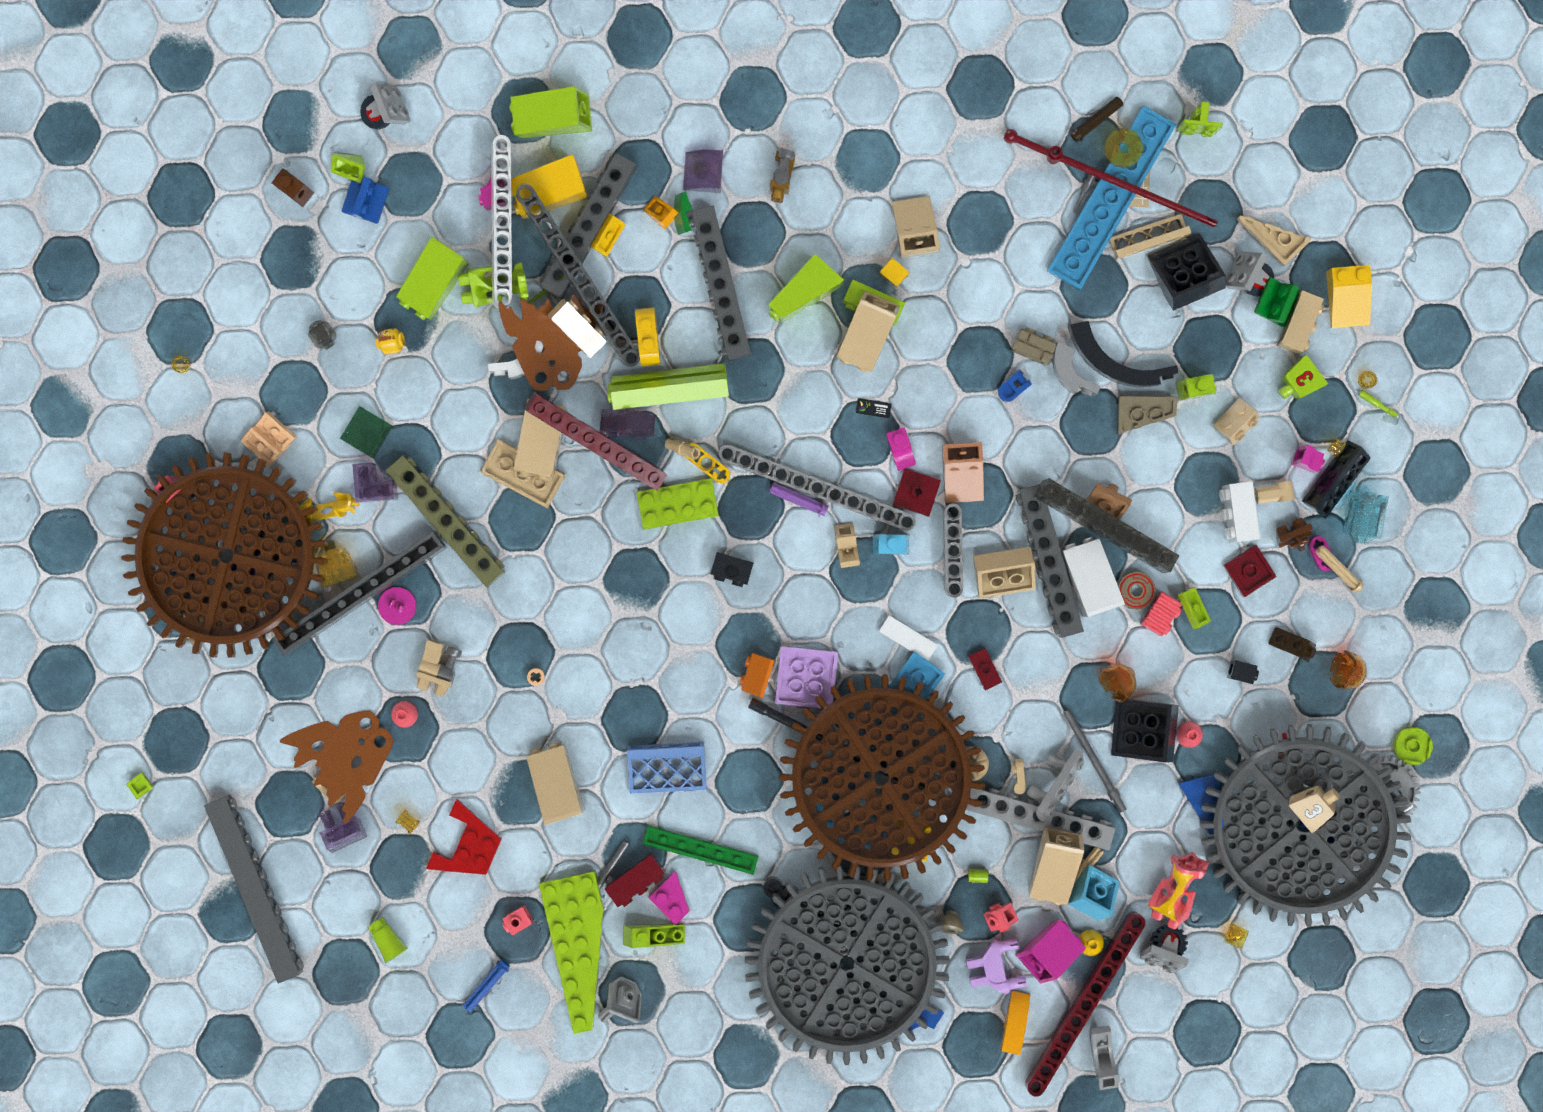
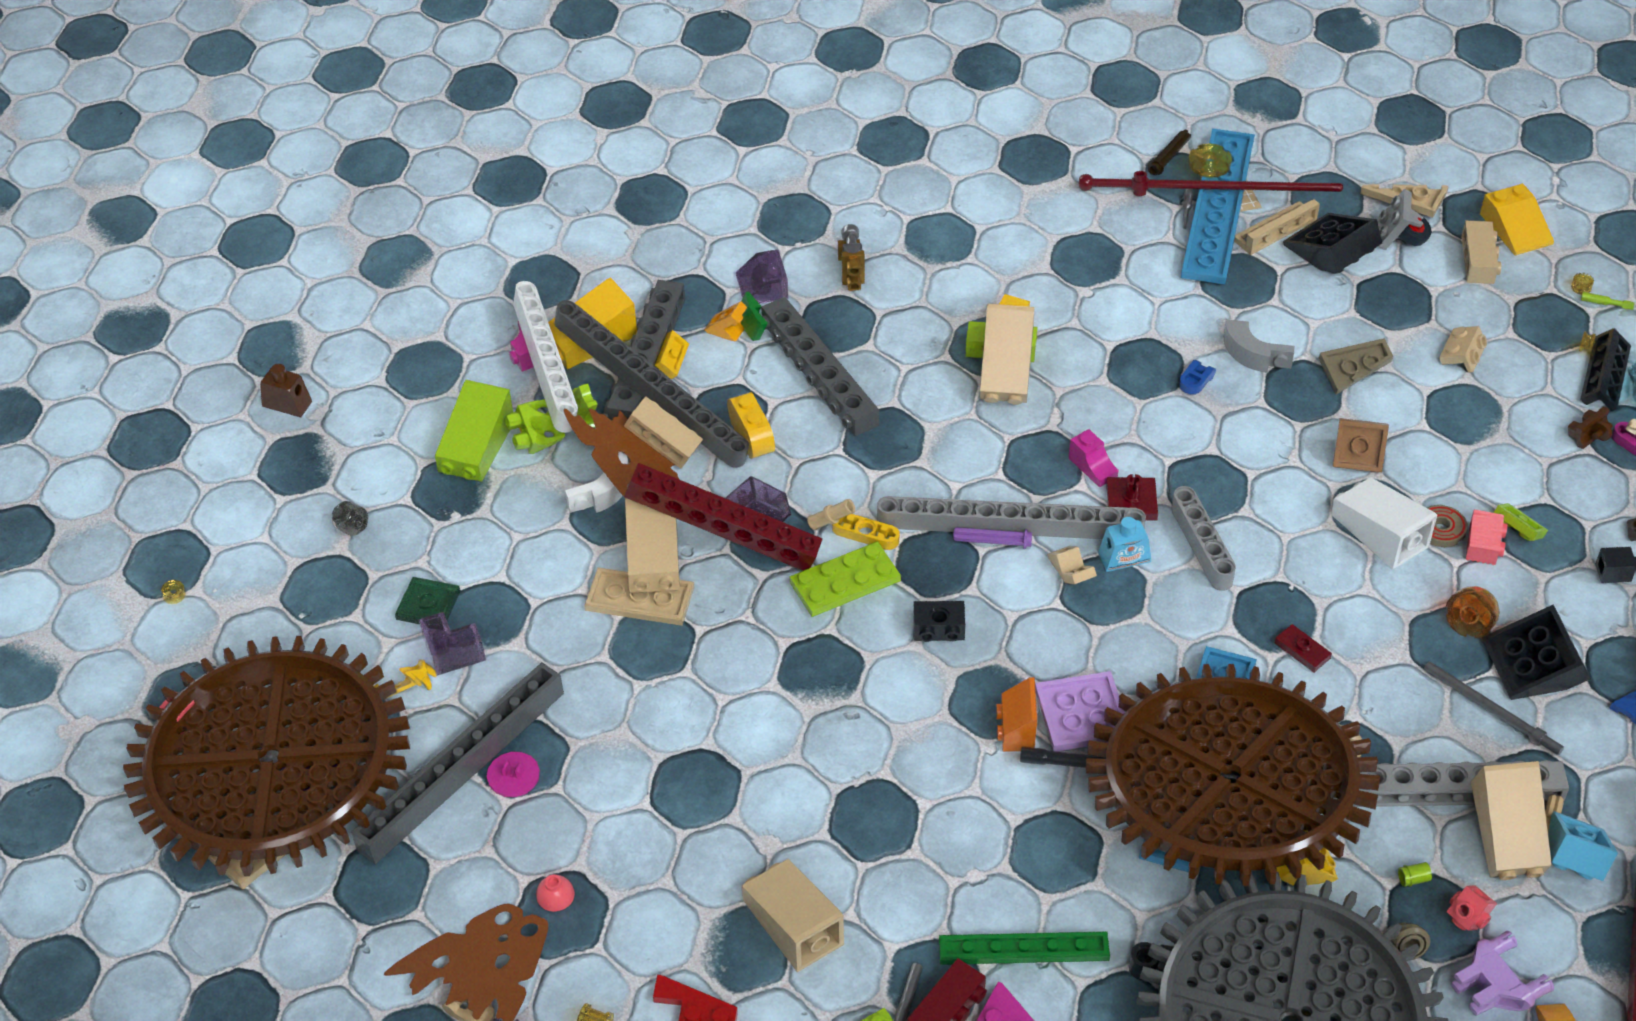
camera: 15 degrees left, 40 degrees down
light nougat slope [241,411,297,467] -> none
clear yellow torso [318,540,361,588] -> none
lime slope [331,153,365,183] -> none
blue bracket [342,177,389,224] -> none
light grey plate [360,84,411,130] -> none
yellow head [375,328,405,355] -> none
olive brick [385,456,505,587] -> none
tan hips [416,640,462,697] -> none
lime slope [509,86,592,138] -> none
light nougat bush [527,668,545,686] -> none
lime brick [608,363,729,410] -> none
medium blue fence [627,742,707,794] -> none
lime slope [768,254,844,323] -> none
black sticker [856,398,892,418] -> none
white tile [879,615,938,661] -> none
tan slope [892,196,940,259] -> none
slope [942,442,984,503] -> none
tan slope [973,547,1036,599] -> none
dark tan brick [1011,327,1057,366] -> none
tan plate [1012,759,1026,794] -> none
dark grey brick [1015,483,1084,638] -> none
dark pink slope [1015,919,1086,984] -> none
light grey plate [1027,749,1085,822] -> none
clear smoke brick [1034,478,1180,573] -> none
black arch [1068,321,1179,387] -> none
yellow brick [1079,929,1104,956] -> none
lime torso [1176,374,1216,401] -> none
coral brick [1176,721,1203,748] -> none
lime bracket [1177,102,1223,137] -> none
white brick [1219,481,1260,543] -> none
dark red tile [1223,545,1277,597] -> none
green bracket [1254,278,1299,327] -> none
tan piece [1254,481,1295,504] -> none
lime torso [1278,354,1328,399] -> none
dark pink arch [1292,445,1325,473] -> none

